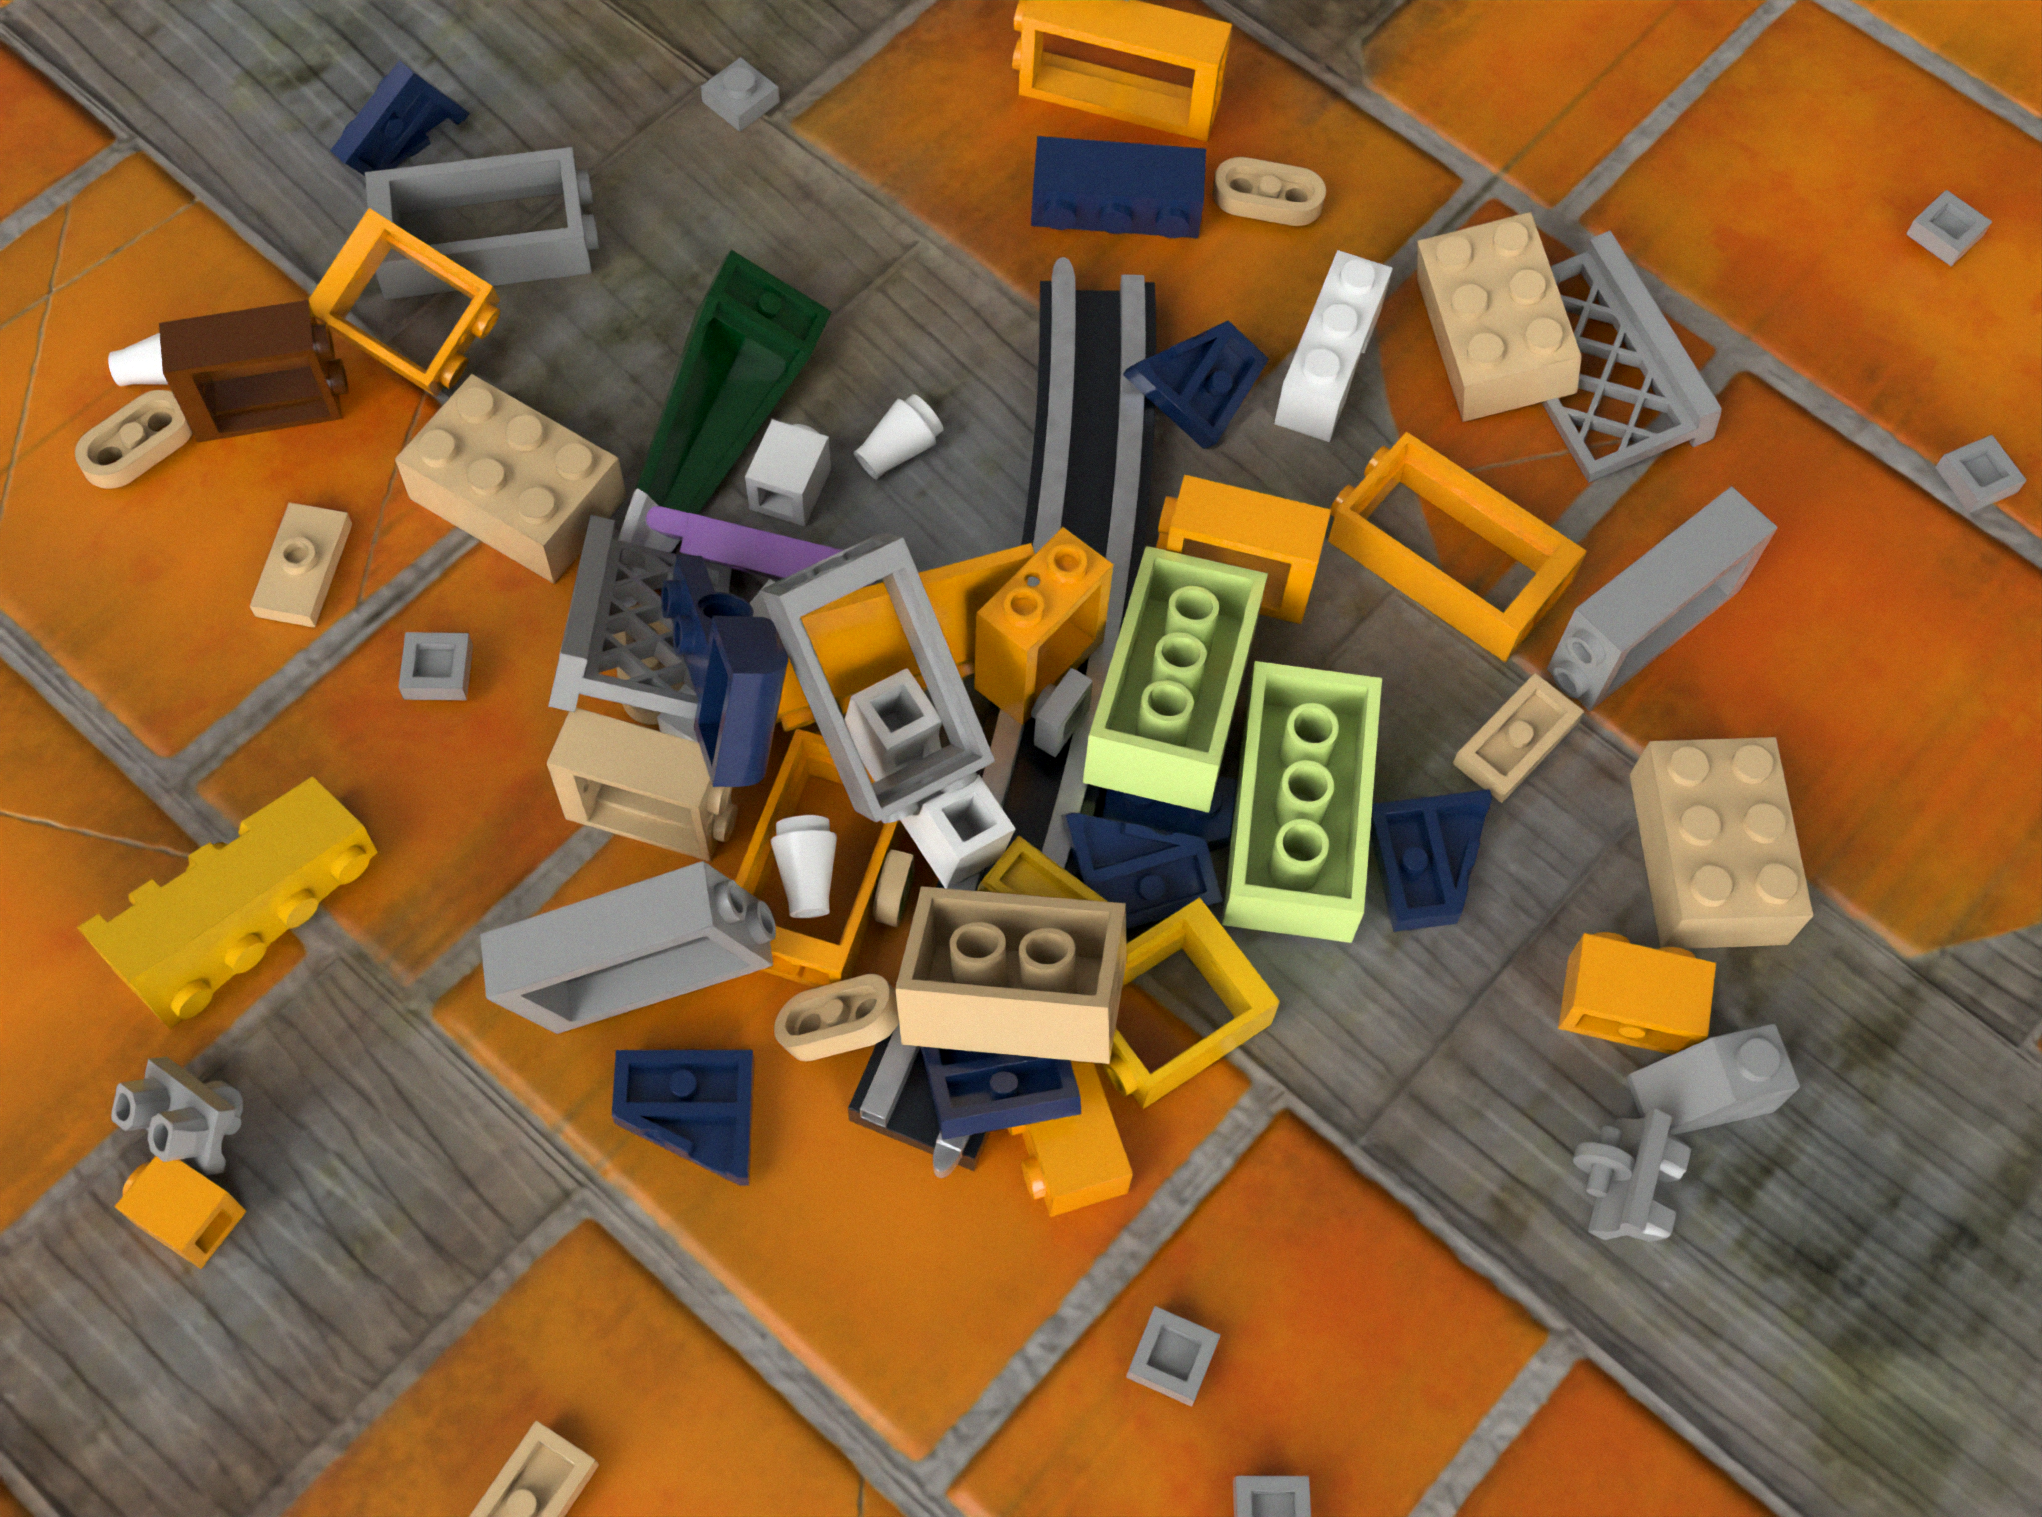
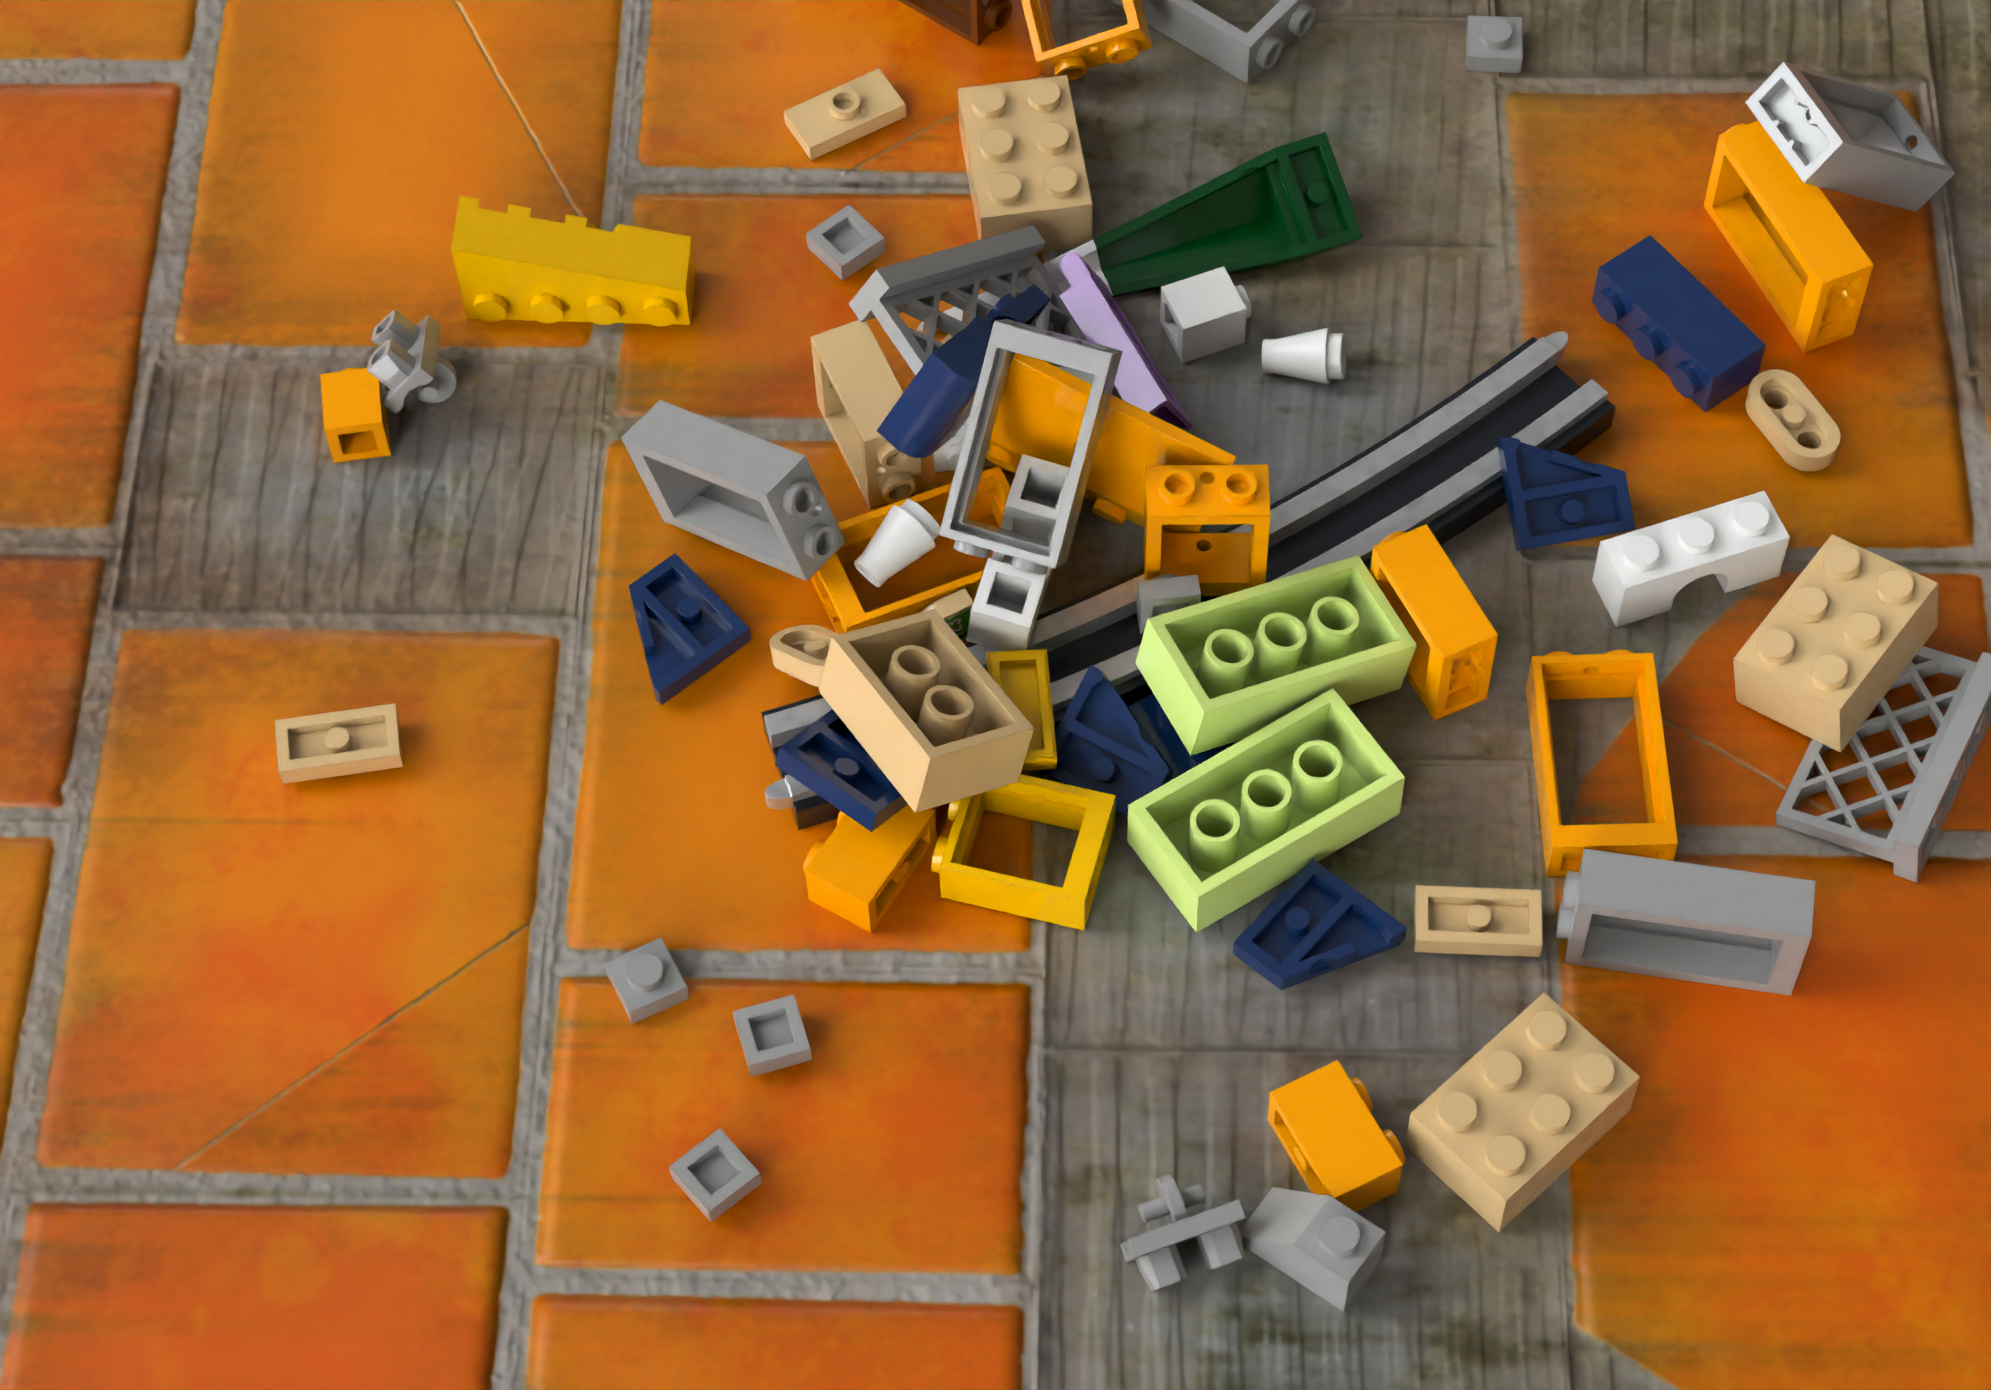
camera: 55 degrees right, 5 degrees down
none -> light grey plate [604,938,689,1024]

